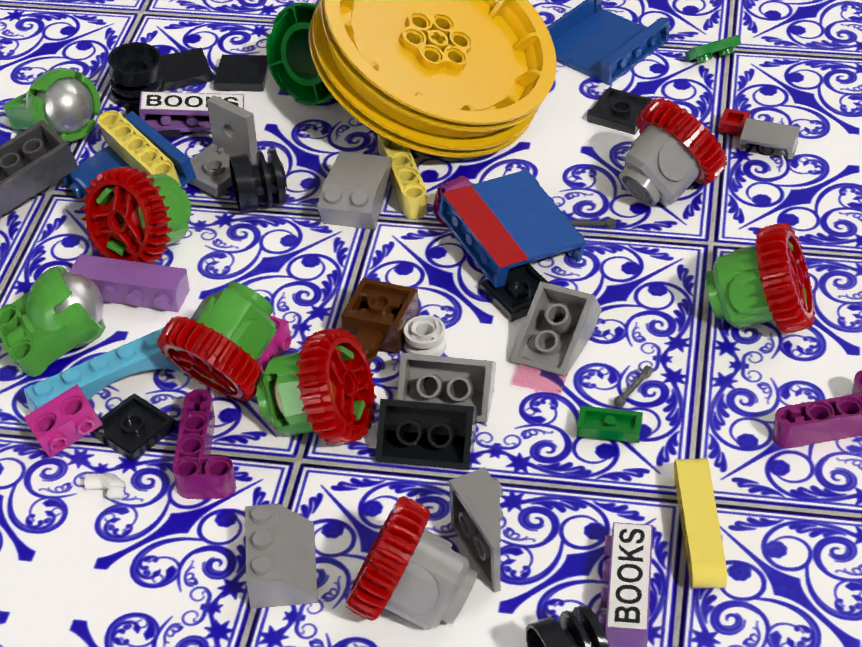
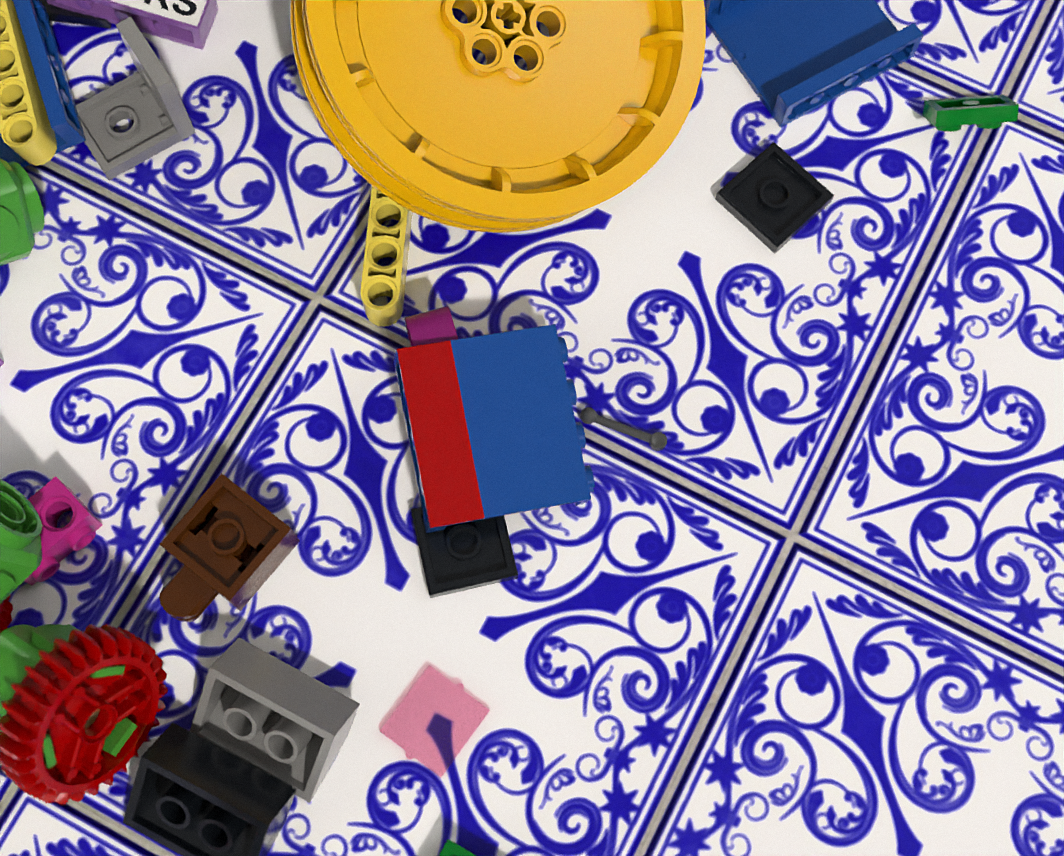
camera: 15 degrees right, 30 degrees up
black wheel [229,148,287,213] -> none
light grey slope [317,151,393,230] -> none
white wheel [404,315,446,356] -> none
light grey slope [509,281,602,377] -> none
dark grey hinge [614,365,653,408] -> none
piece [619,98,727,207] -> none
piece [706,223,815,333] -> none
red plate [718,108,751,136] -> none
light grey hinge [740,118,799,160] -> none

